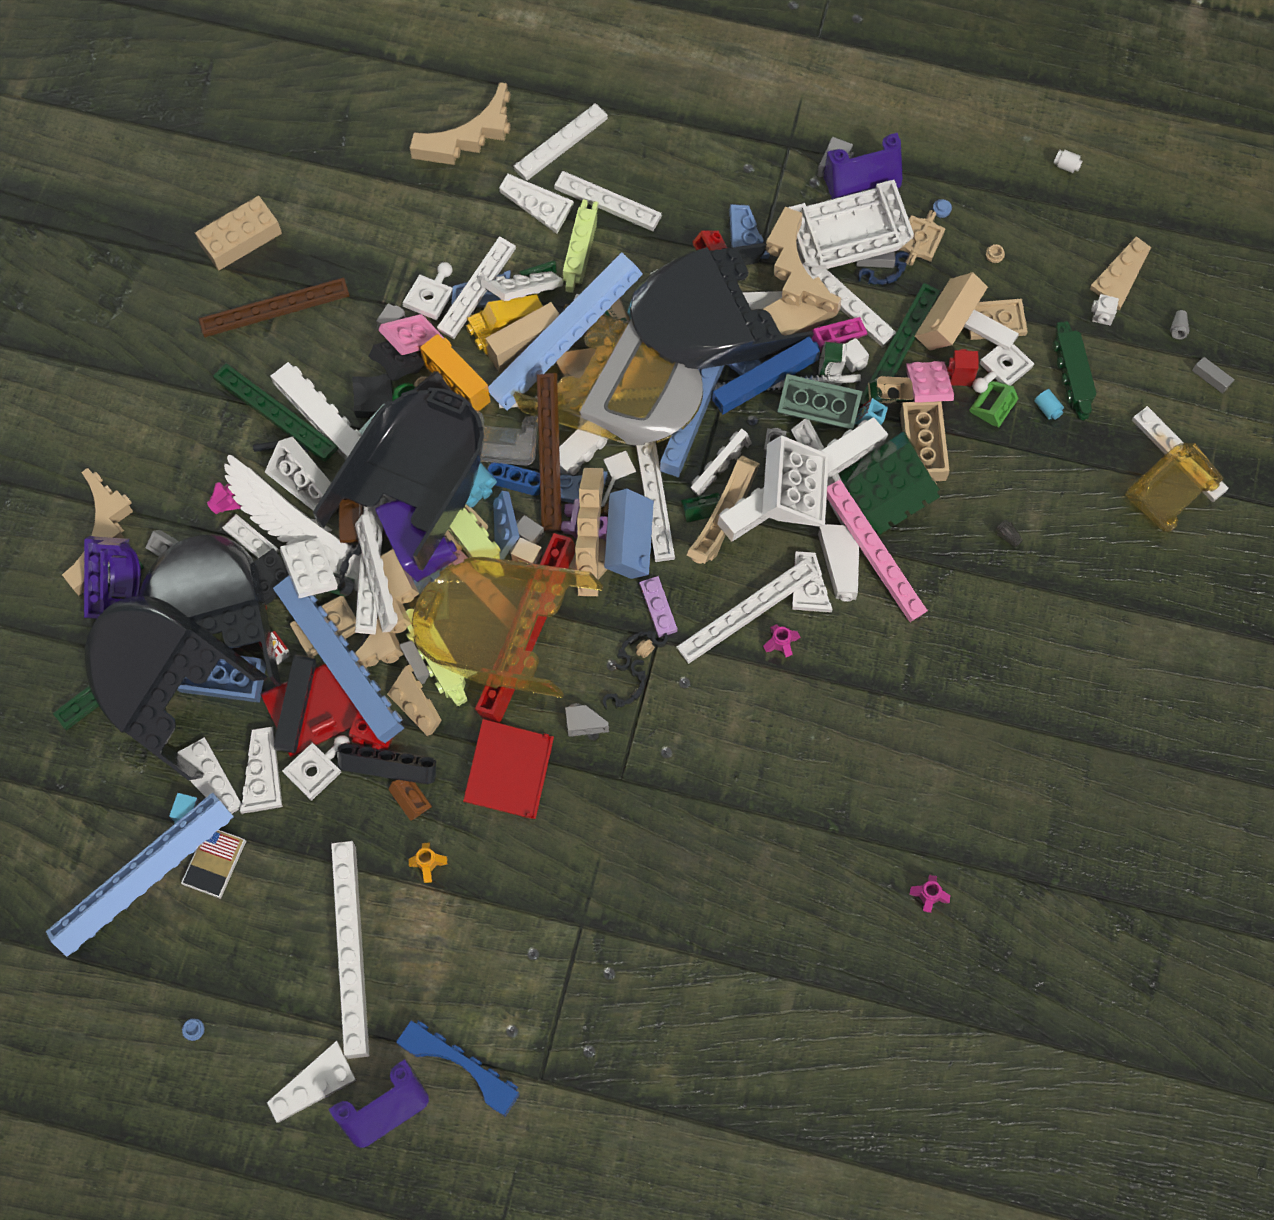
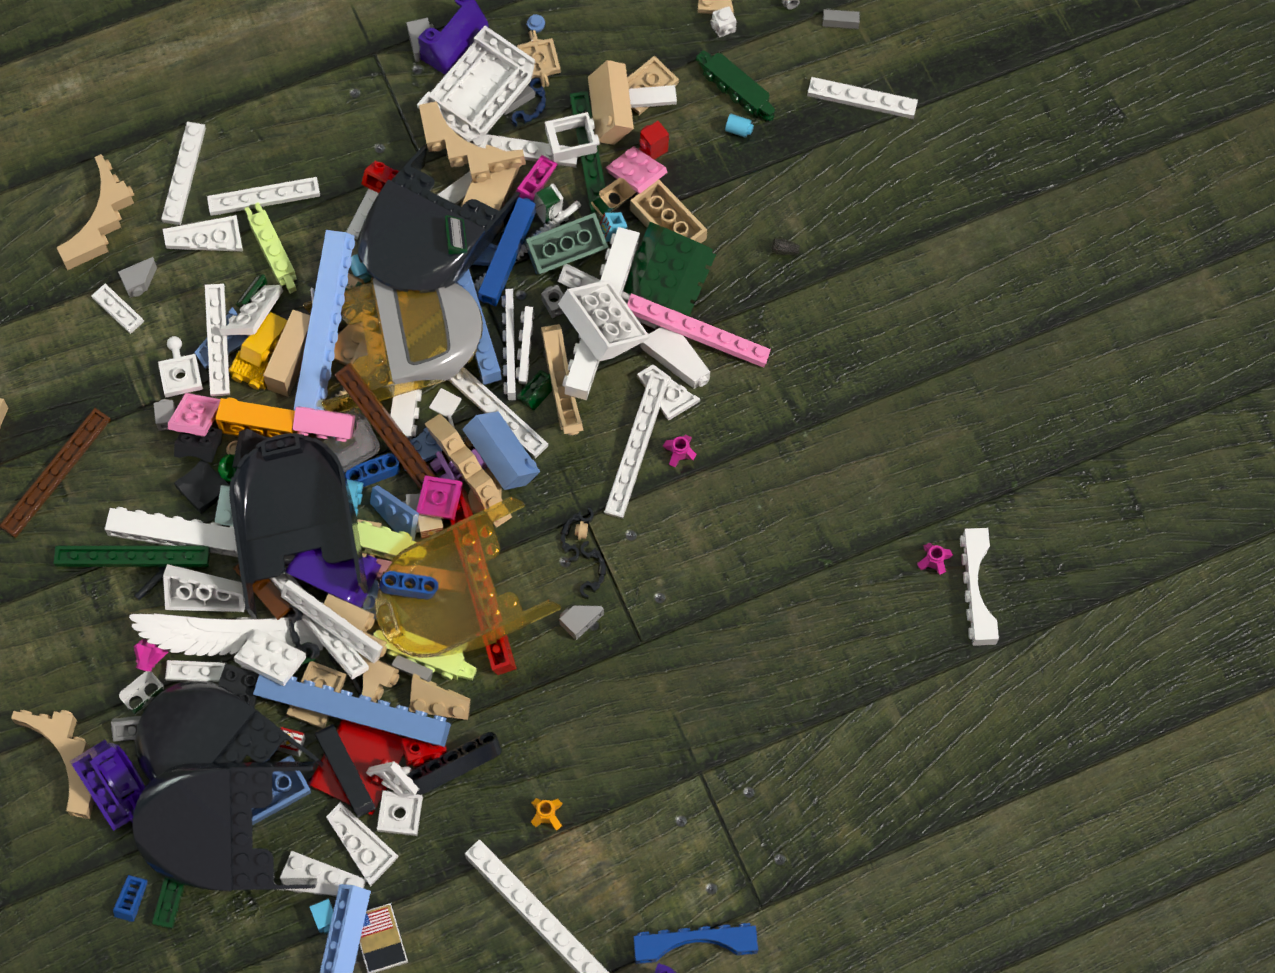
camera: 40 degrees left, 0 degrees up
dark orange slope [389,780,432,820] -> none
red container [463,719,554,819] -> none
lavender plate [640,576,677,638] -> none
medium blue wing [729,205,770,259] -> none
white brick [845,338,869,373] -> none
bright green tile [969,381,1019,427] -> none
white plate [973,344,1034,393] -> none
tan plate [986,245,1005,263] -> none
clear yellow windscreen [1125,443,1224,532] -> none
none -> white tile [91,284,144,334]
none -> blue slope [113,875,147,922]
none -> light grey slope [118,257,157,298]
none -> white piece [119,671,164,715]
none -> bright pink brick [292,406,355,442]
none -> white wing [366,762,419,797]
none -> blue beam [379,571,439,599]
none -> dark pink plate [416,476,463,520]
none -> slope [445,215,467,254]
none -> white plate [502,289,516,400]
none -> white window [545,112,600,162]
none -> white arch [960,528,999,645]

